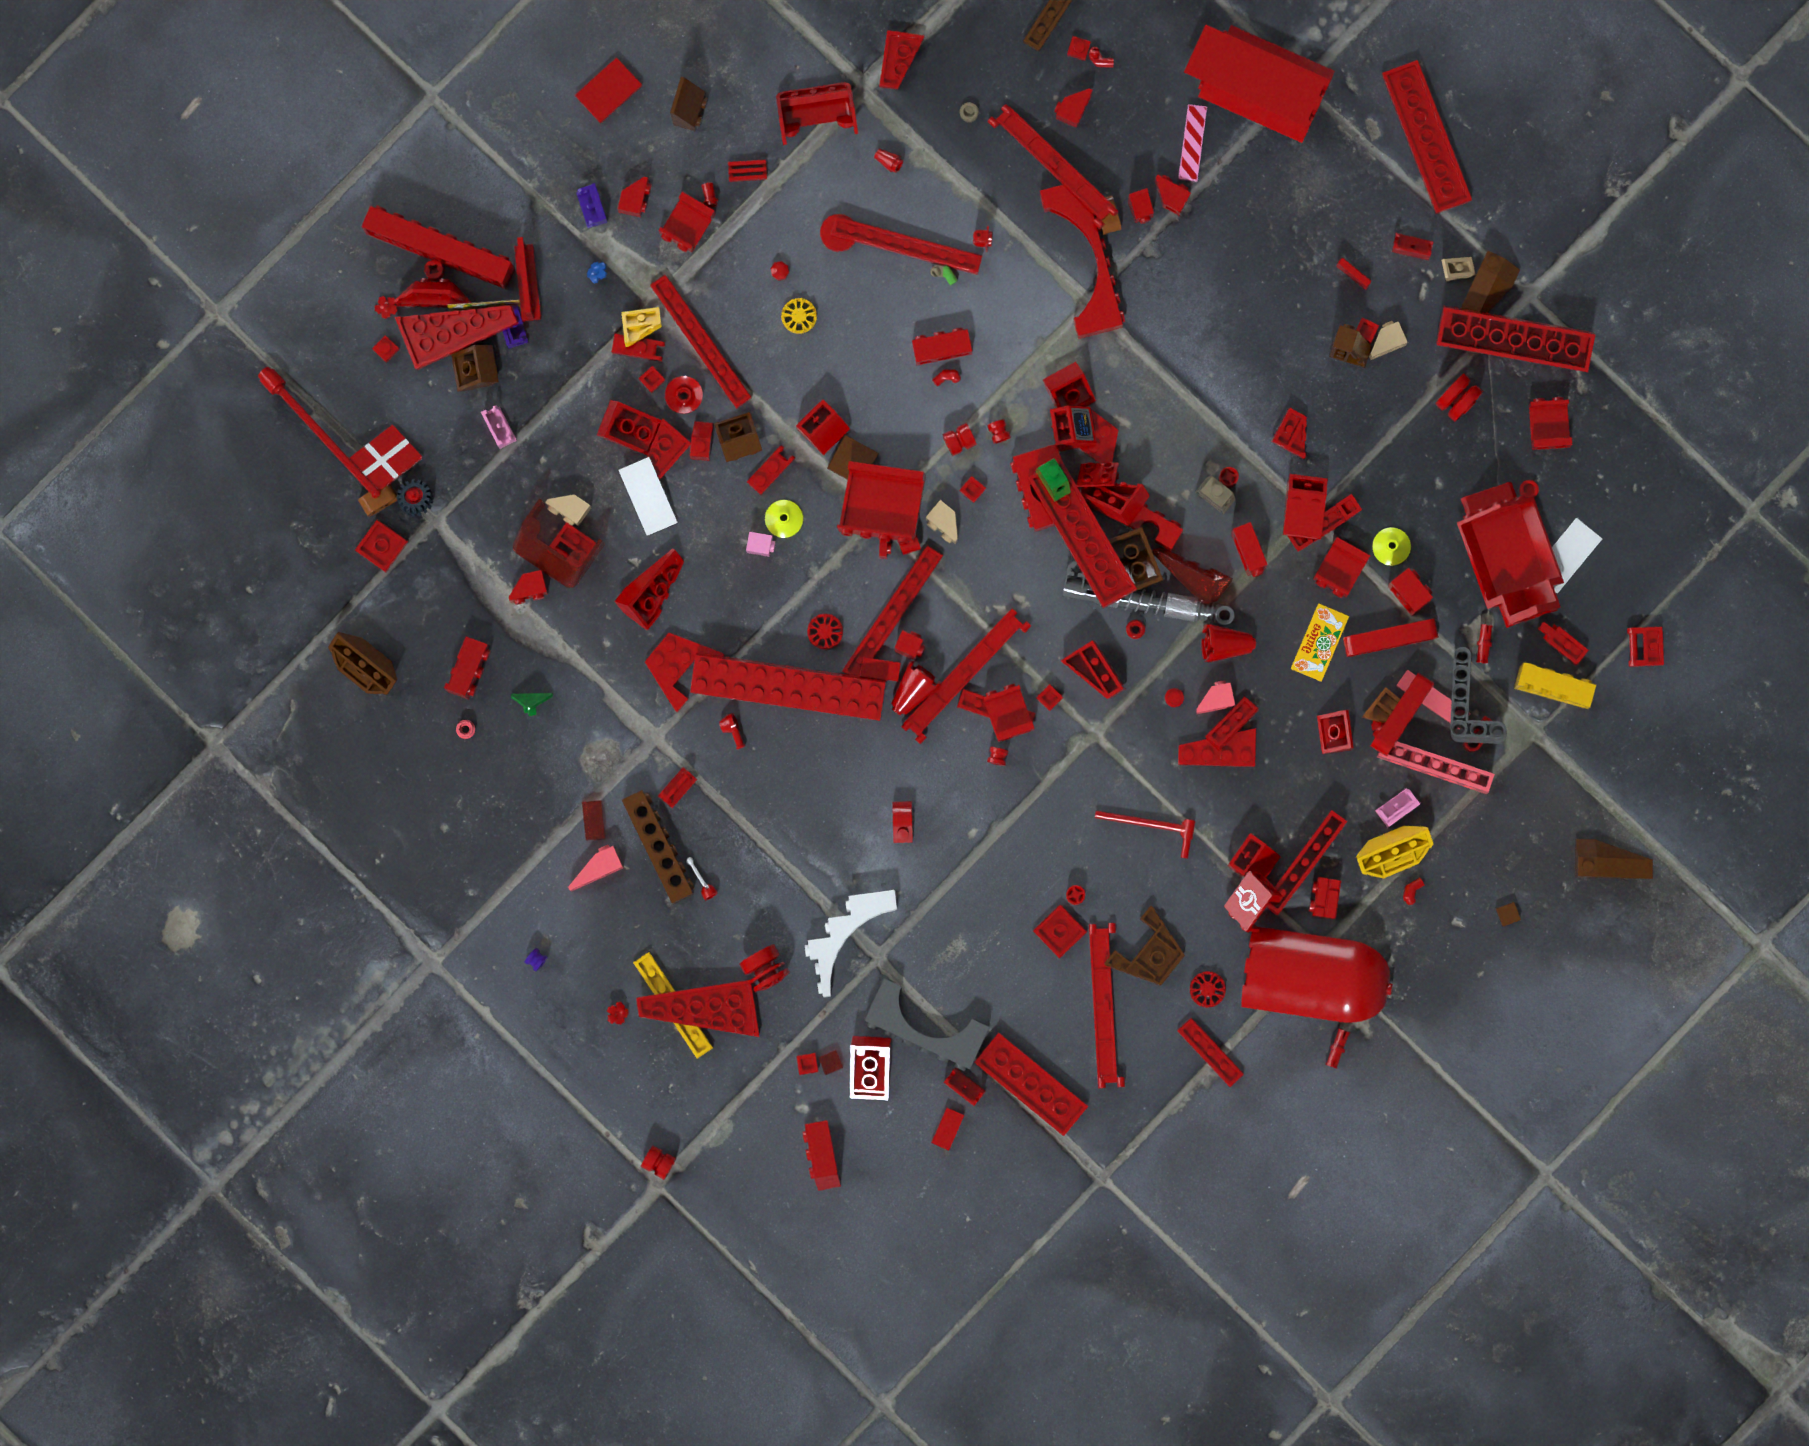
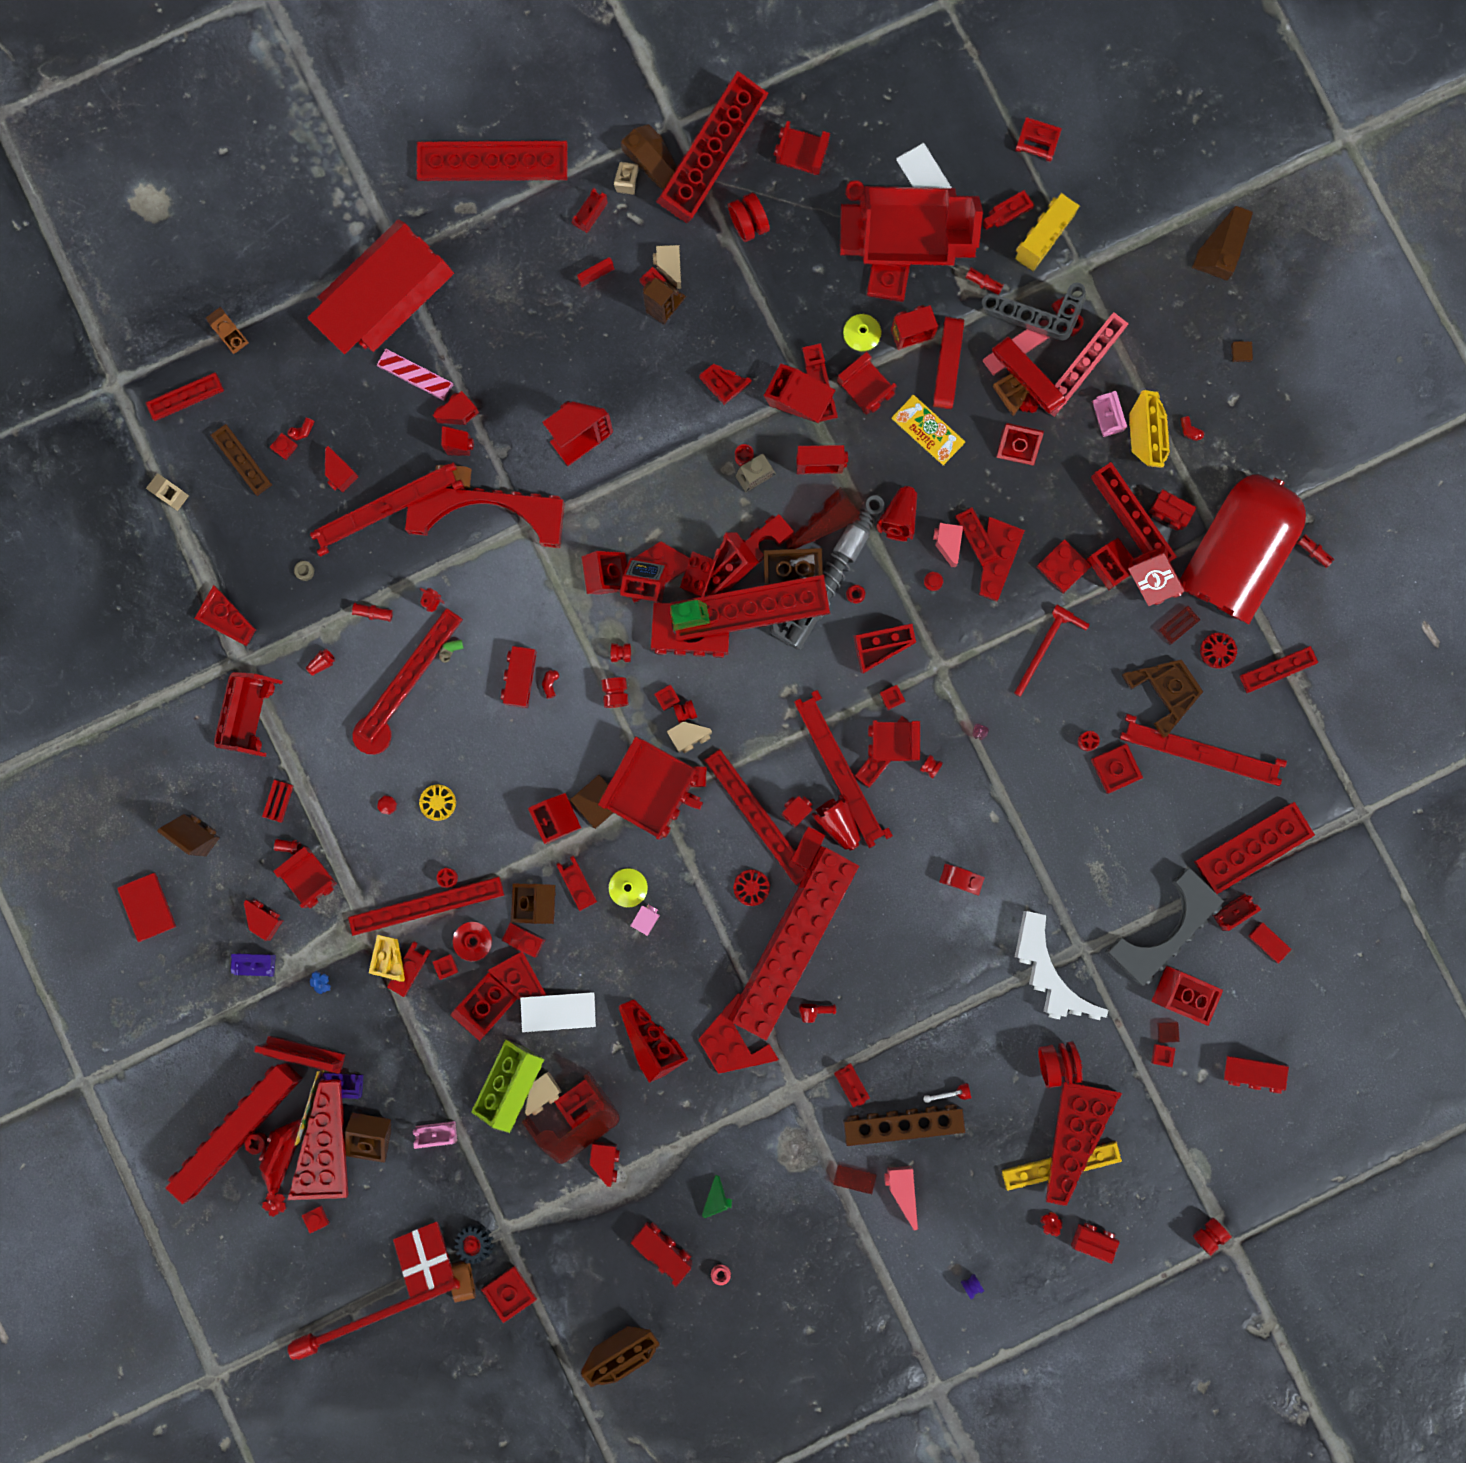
camera: 80 degrees left, 0 degrees up
none -> red pin [352,603,393,622]
none -> red wheel [436,868,458,888]
none -> lime brick [471,1040,544,1133]
none -> red windscreen [542,401,613,466]
none -> red wheel [673,700,697,724]
none -> red tile [866,264,910,302]
none -> clear pink hinge [972,724,989,740]
none -> red plate [1037,539,1092,594]
none -> red brick [1071,1222,1120,1264]
none -> clear red tile [1158,606,1201,645]

